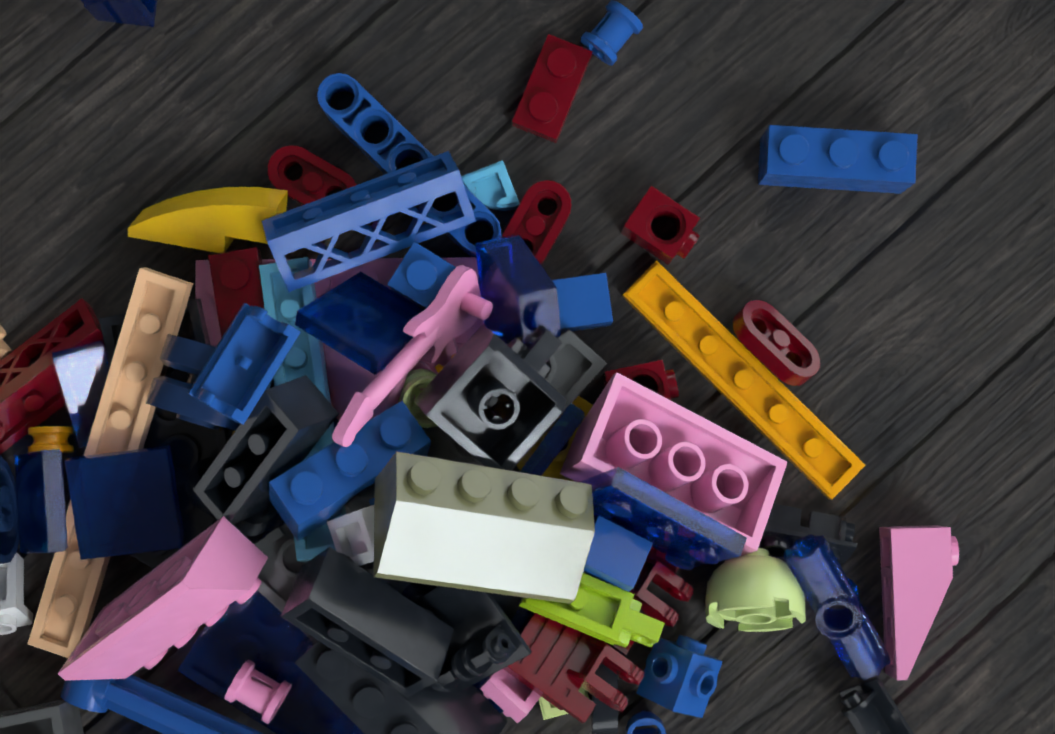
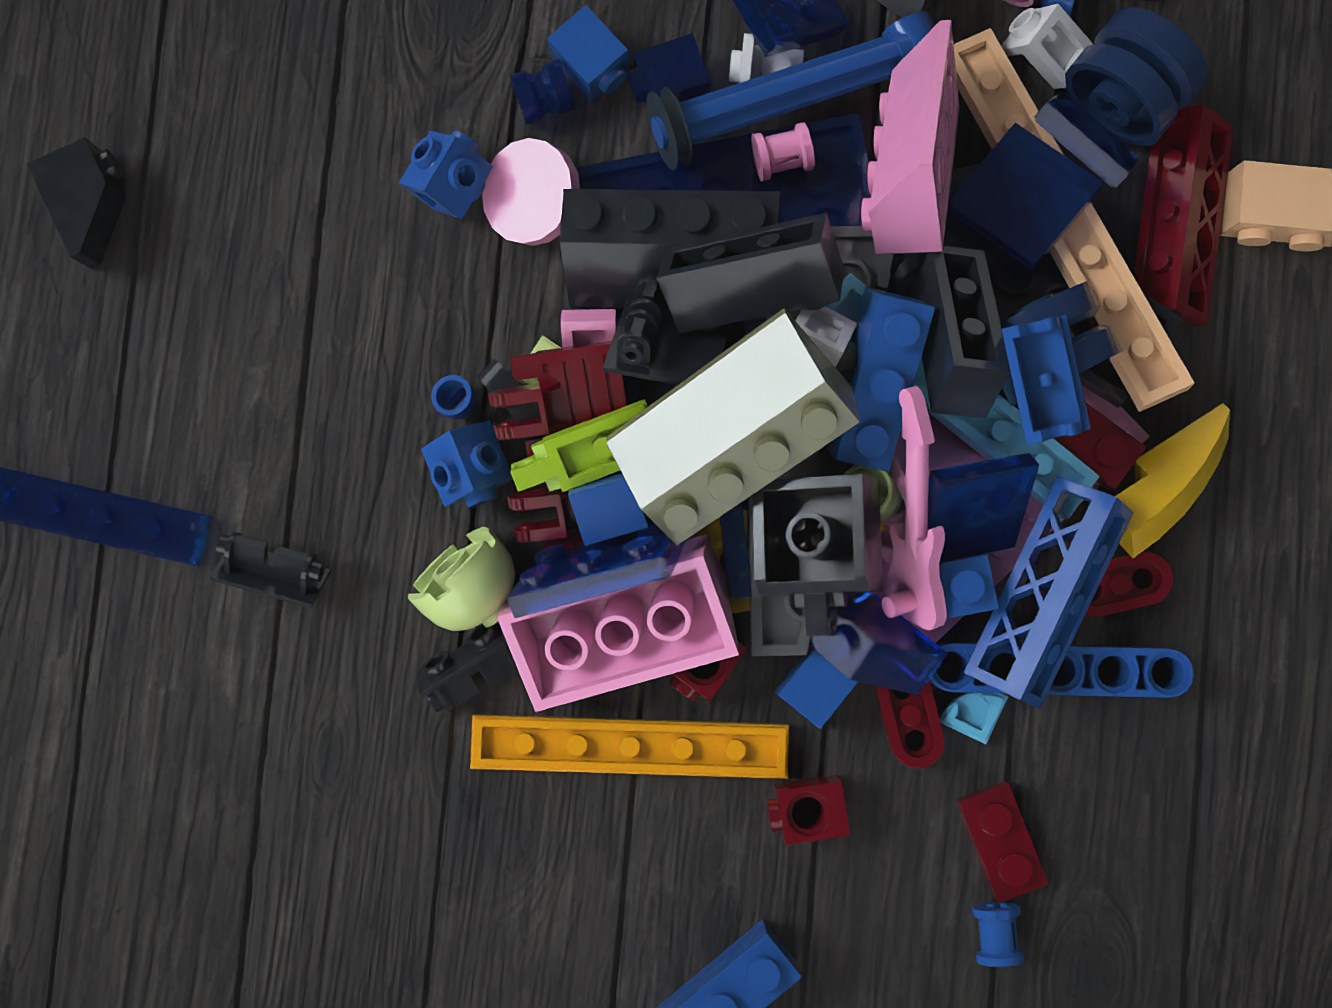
camera: 140 degrees right, 0 degrees up
light orange bush [28,426,74,453] -> none
clear blue tile [52,340,110,447] -> none
dark red plate [733,300,820,386] -> none
clear blue piece [784,534,890,680] -> none
bright pink slope [879,525,959,680] -> none

